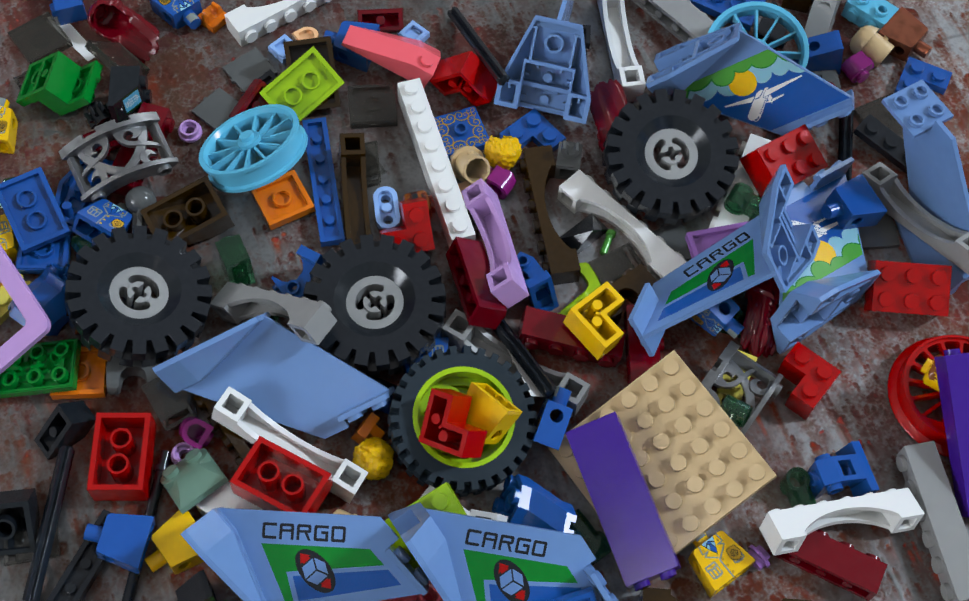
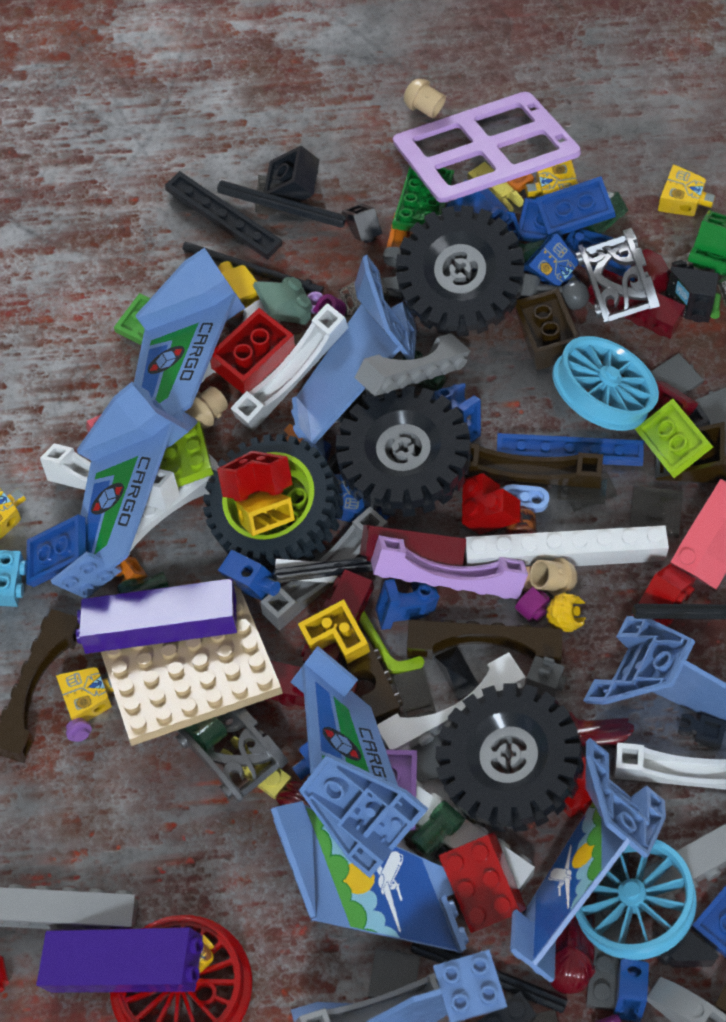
camera: 110 degrees right, 0 degrees up
blue torso [83,513,155,574] -> none
red brick [87,413,157,501] -> none
lavender plate [178,120,202,143] -> none
clear green brick [215,234,256,286] -> none
orange plate [250,170,315,230] -> none
yellow piece [352,437,394,481] -> none
blue plate [434,106,489,160] -> none
blue brick [492,474,577,534] -> none
blue plate [499,108,566,152] -> none
bright green piece [600,229,616,256] -> none
white arch [759,488,925,556] -> none
dark red brick [767,529,888,601] -> none
red brick [777,342,842,420] -> none
clear green piece [780,467,816,508] -> none
blue tile [803,441,880,499] -> none
blue torso [822,174,887,229] -> none
red brick [864,260,952,317] -> none

